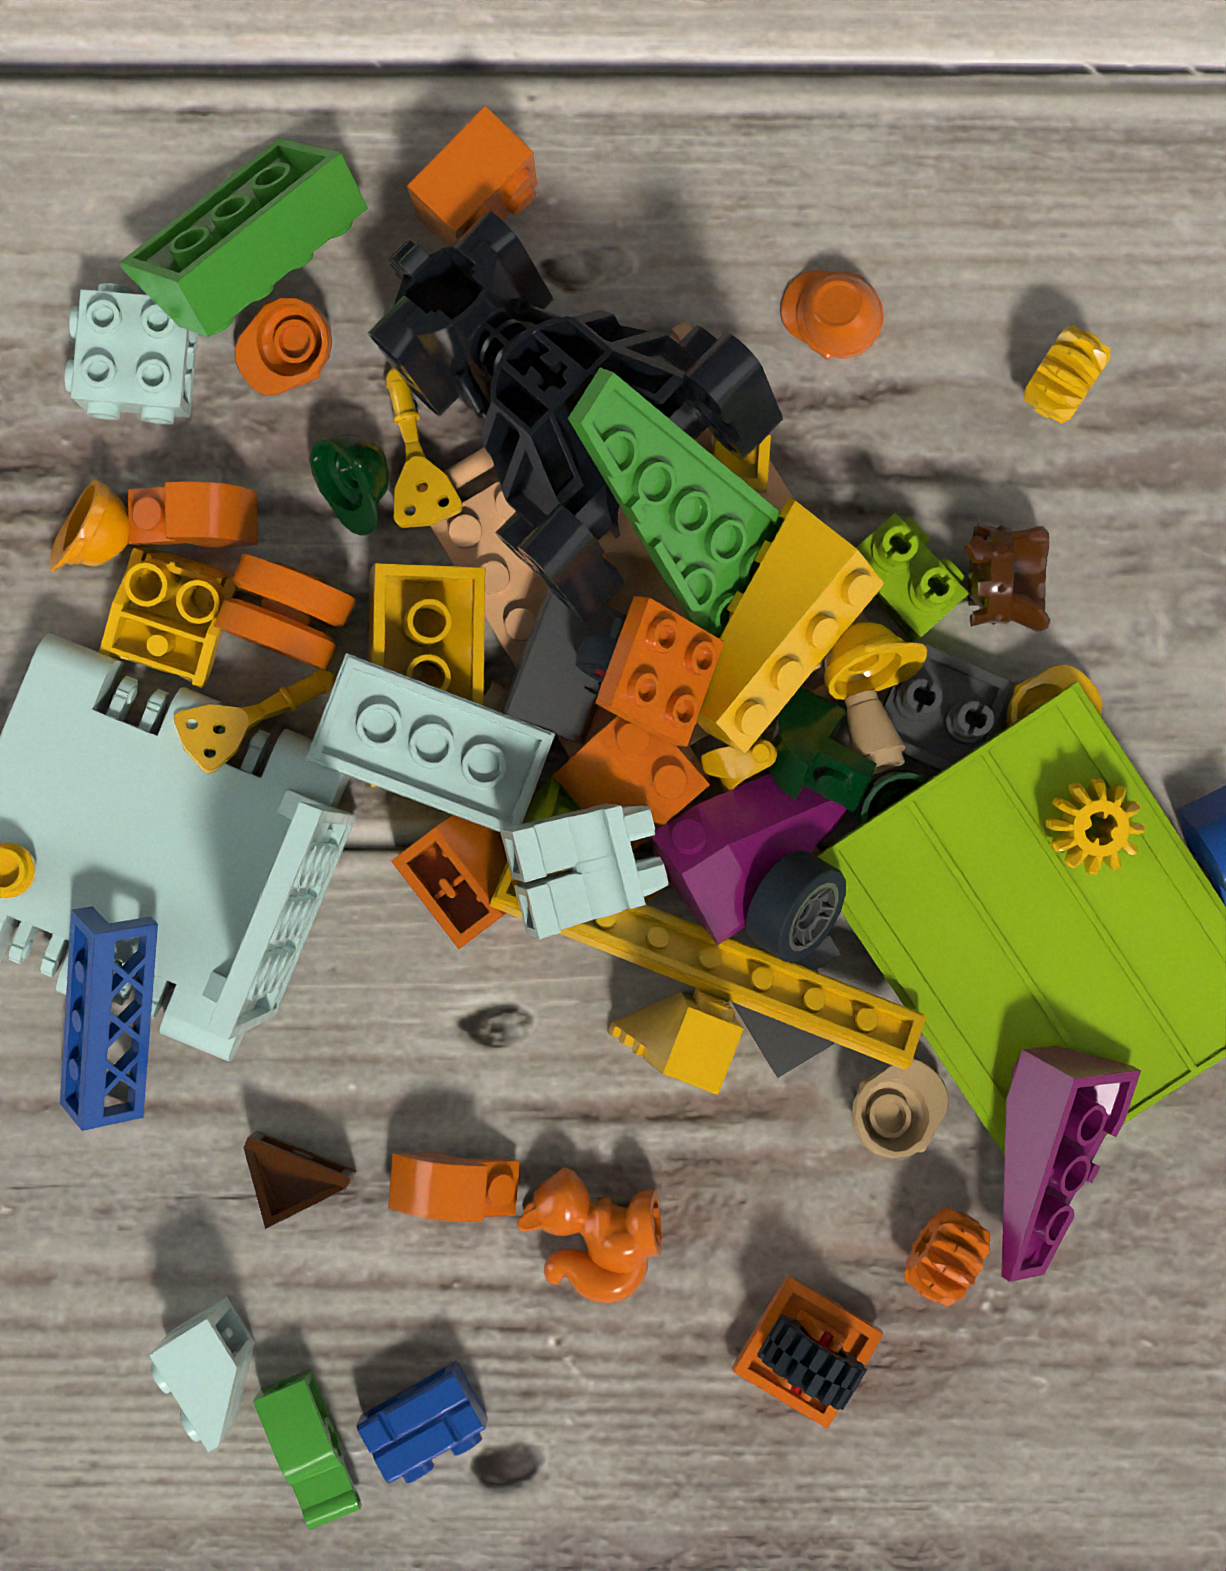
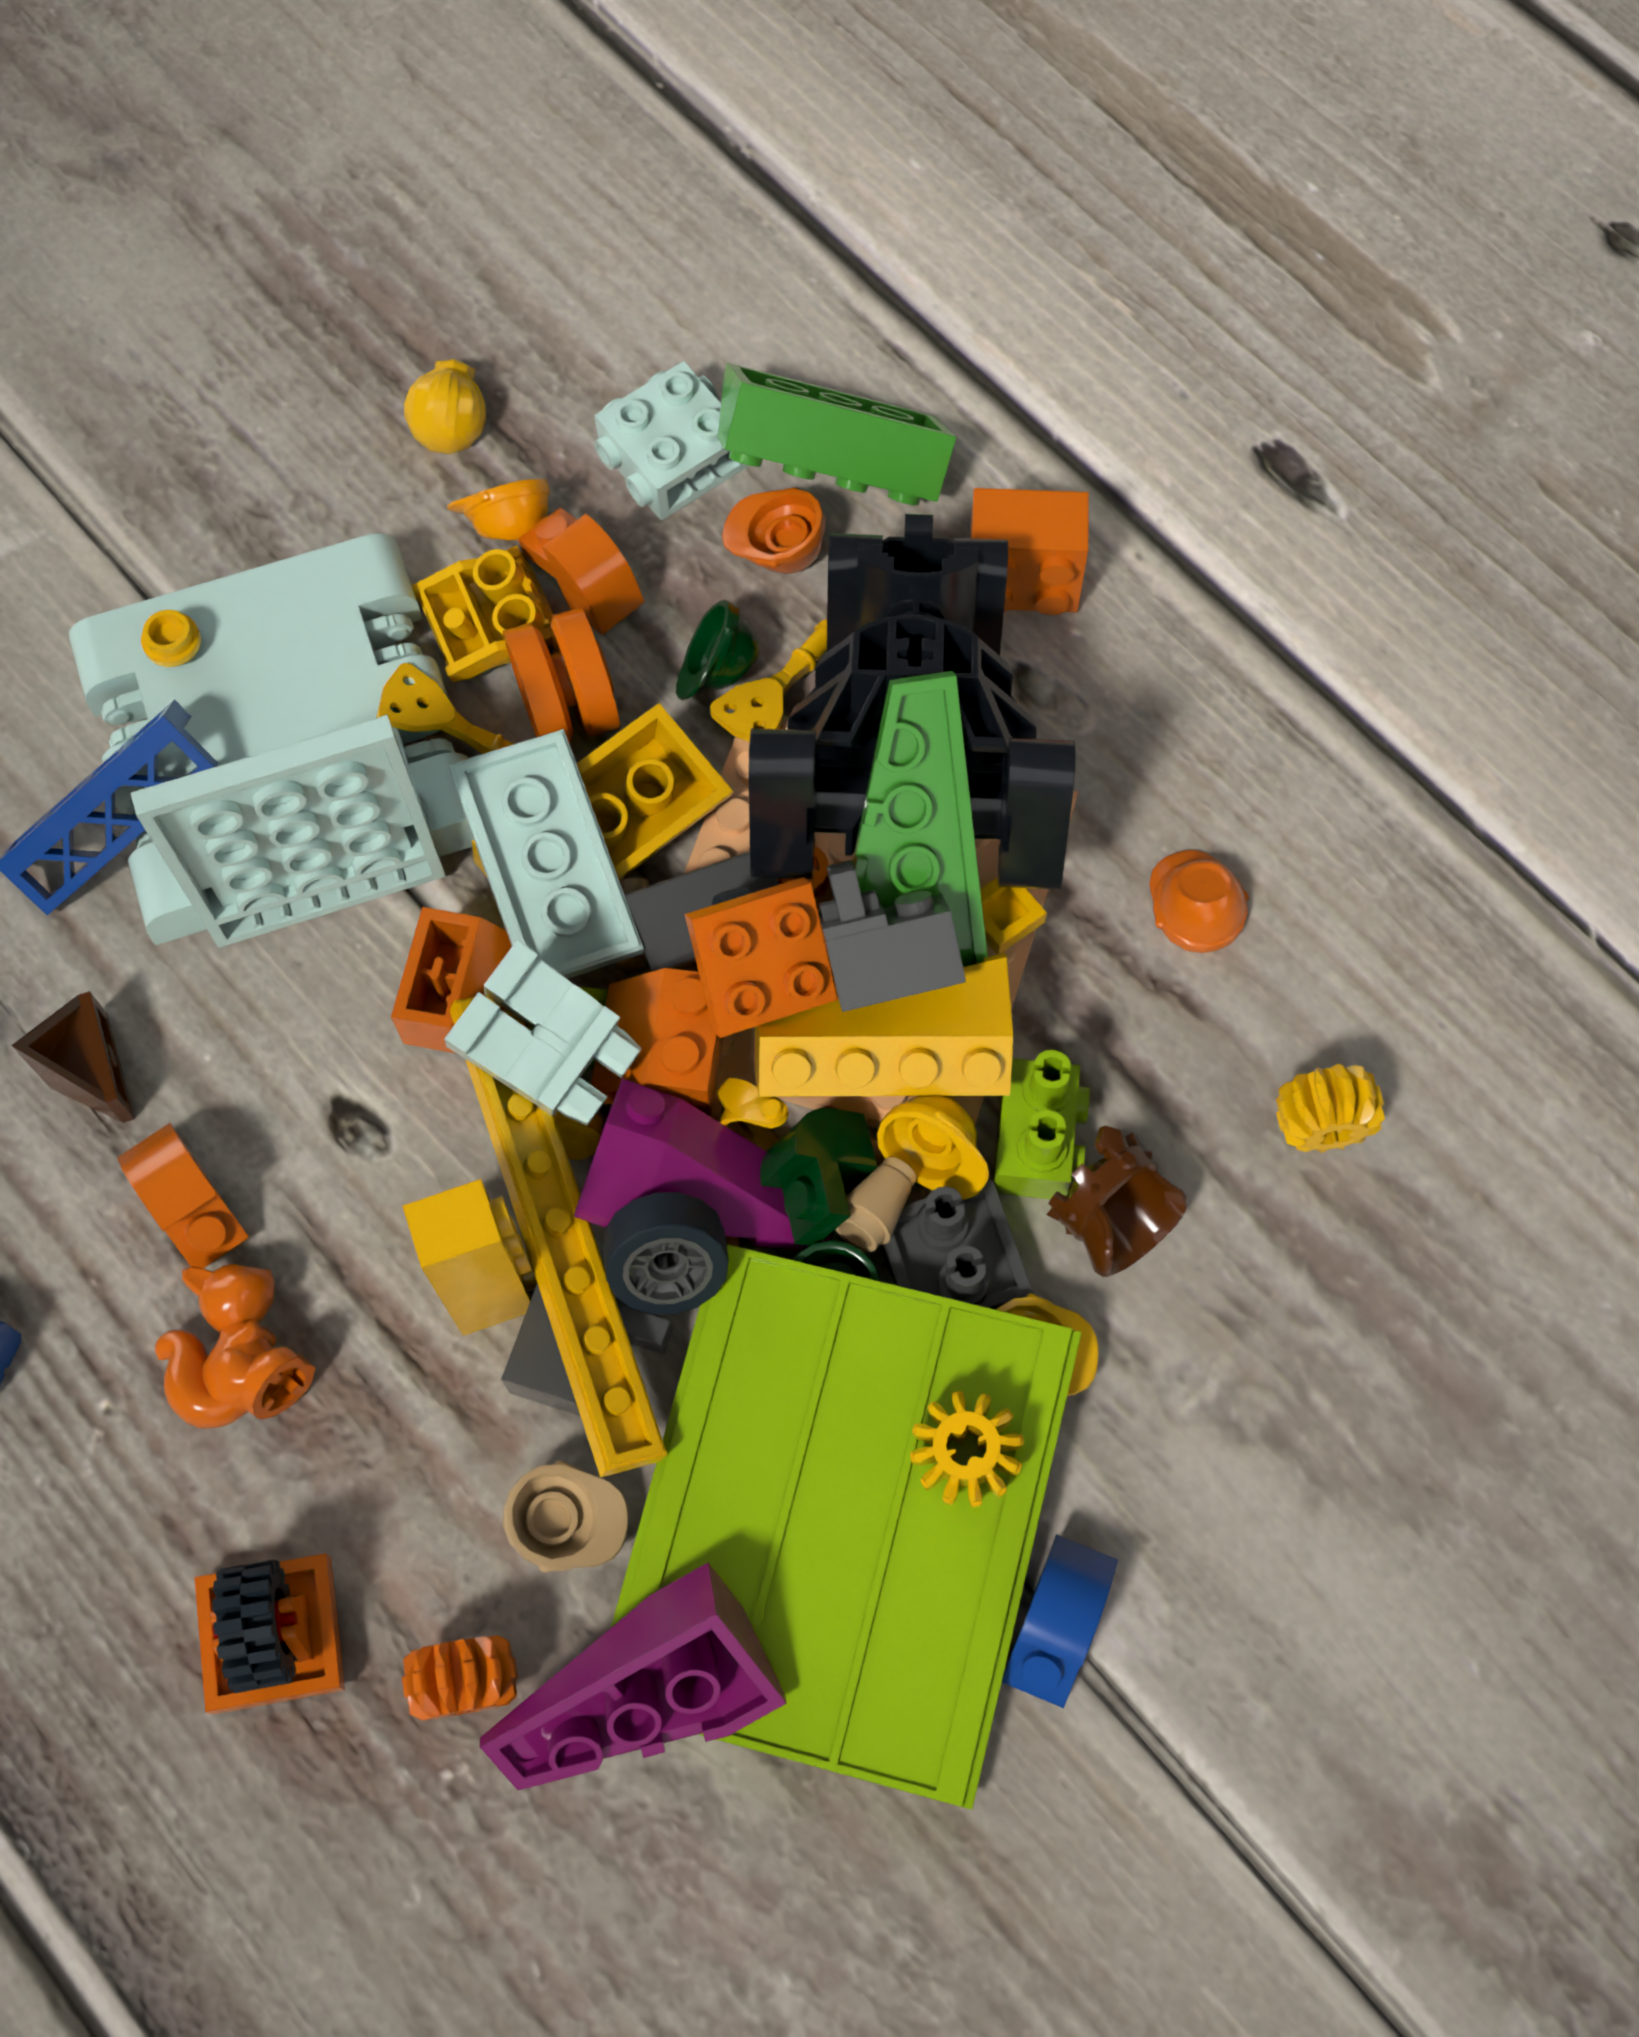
camera: 50 degrees right, 20 degrees down
none -> dark grey hinge [818,860,966,1012]

